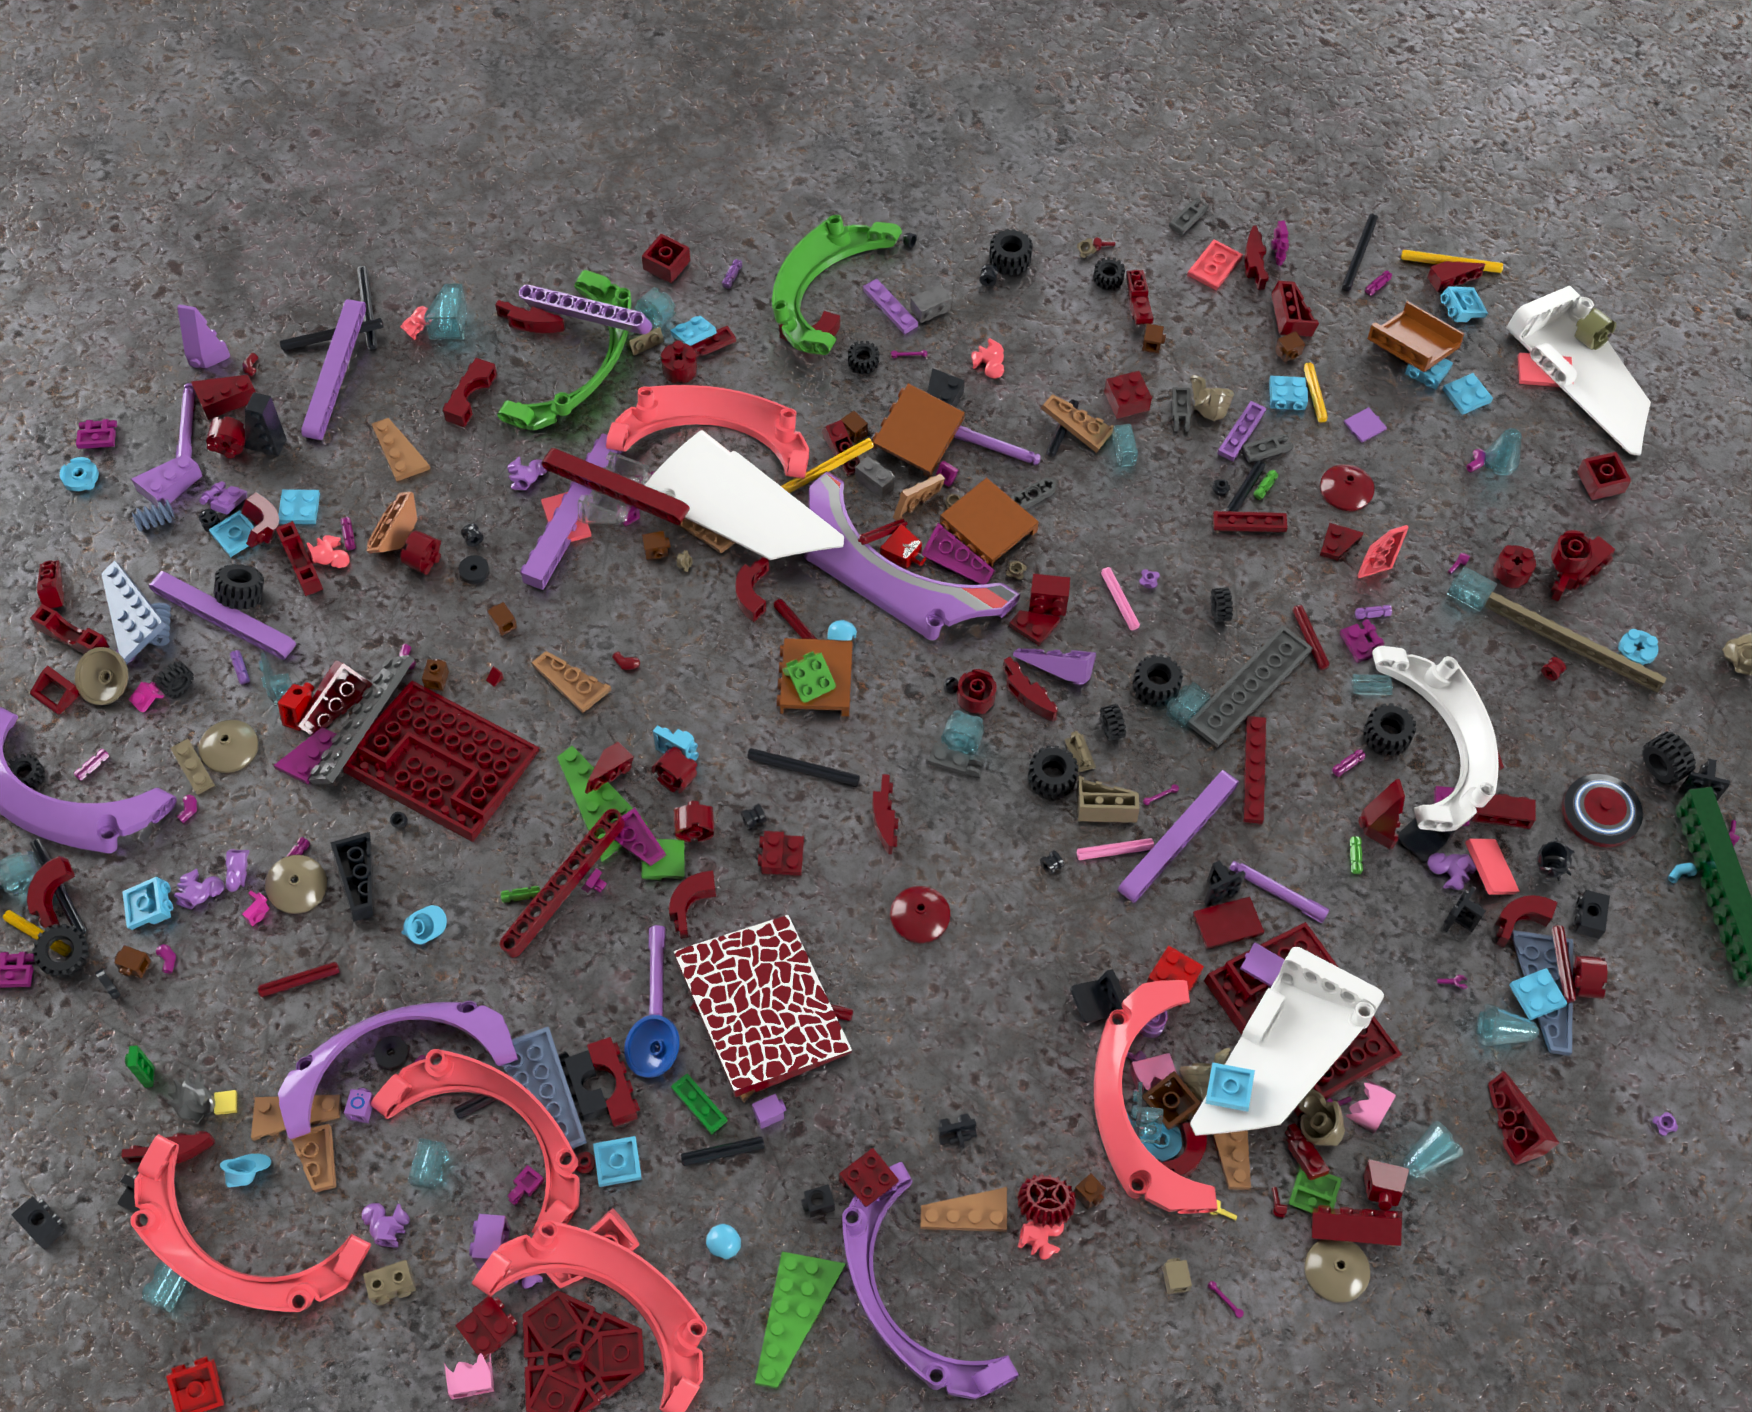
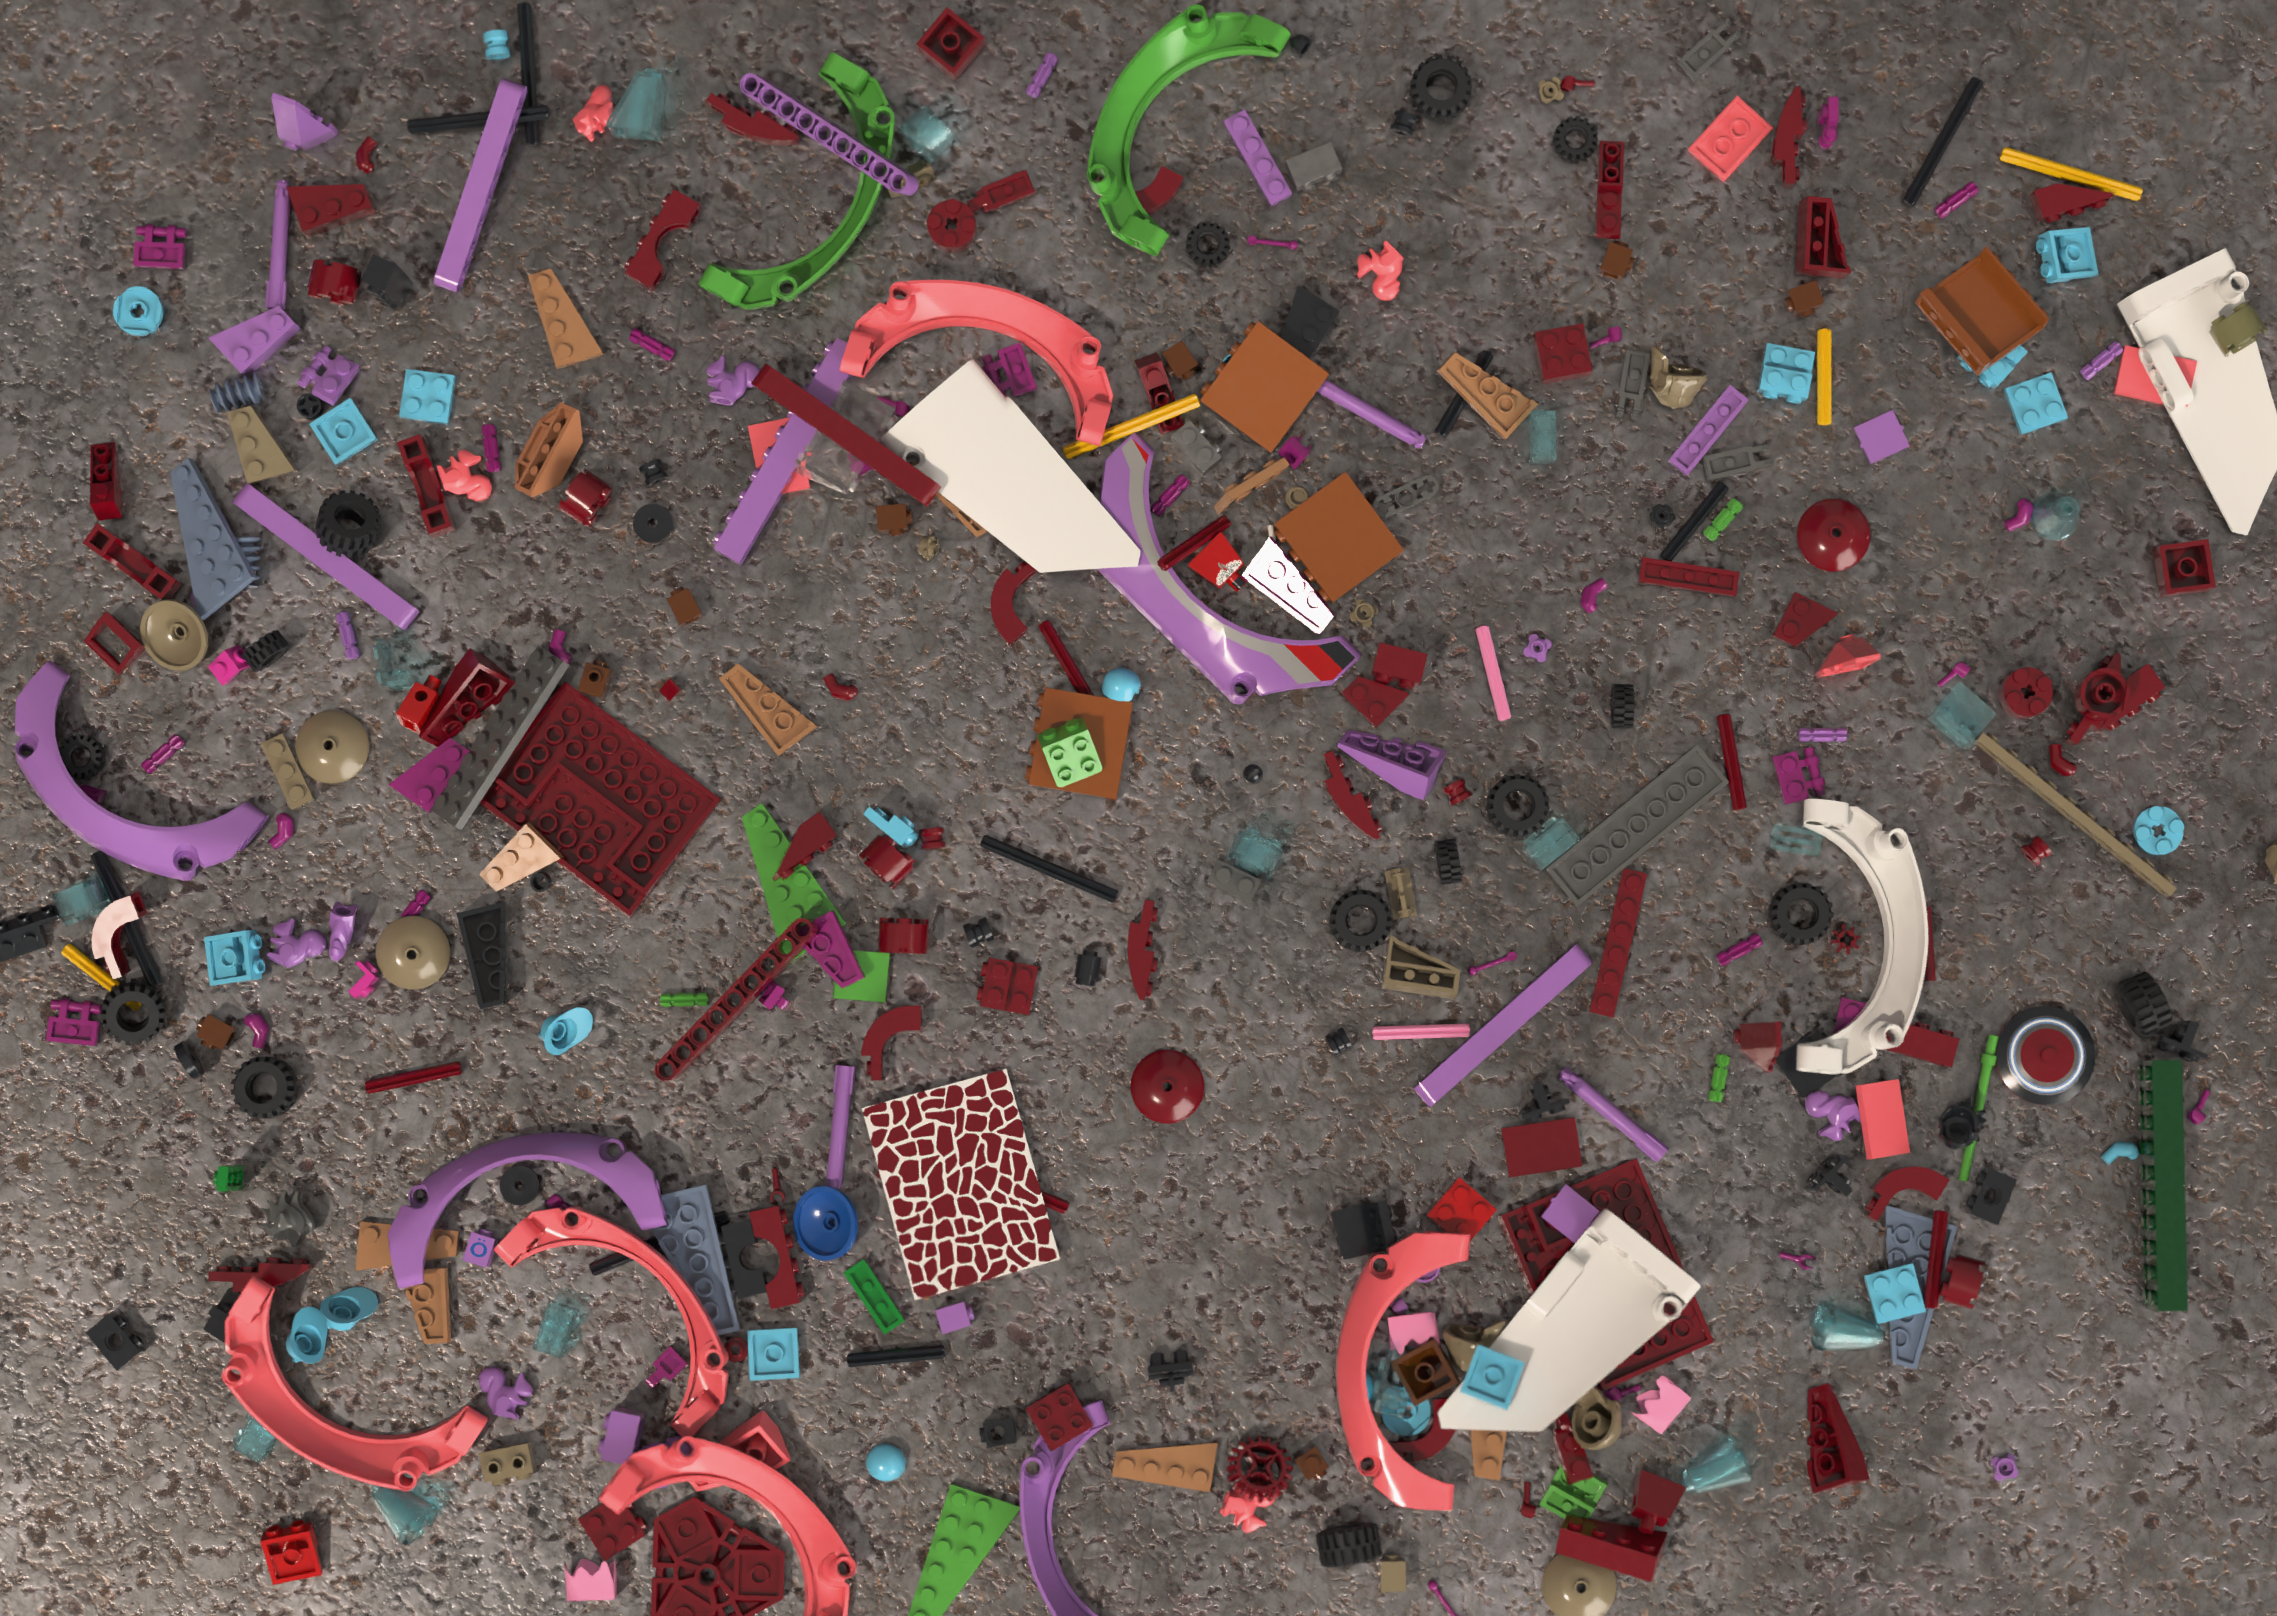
camera: 15 degrees right, 25 degrees up
light yellow tile [214,1090,237,1115] -> none
dark red arch [241,492,279,548] -> none
medium azure plate [670,316,717,346] -> none
dark red brick [957,669,997,714] -> none
light yellow hand [1209,1200,1237,1220] -> none
none -> dark tan wedge [227,406,299,484]
none -> black tyre [231,1057,298,1119]
none -> medium azure piece [286,1306,328,1364]
none -> clear light blue cone [370,1484,439,1546]
none -> wing [479,822,564,892]
none -> medium azure wheel [483,30,510,60]
none -> magenta axle [629,328,675,361]
none -> dark red hand [770,1169,786,1204]
none -> dark red wheel [919,827,945,850]
none -> magenta plate [982,343,1037,398]
none -> black brick [1074,950,1102,987]
none -> magenta axle [1150,474,1190,517]
none -> black tyre [1316,1522,1382,1567]
none -> dark red wheel [1442,778,1473,807]
none -> magenta arm [1580,577,1608,613]
none -> magenta hand [1589,327,1622,349]
none -> dark red gear [1829,924,1861,955]
none -> bright green bar [1958,1035,1998,1182]
none -> dark red arm [2049,744,2077,777]
none -> medium lavender axle [2080,341,2123,380]

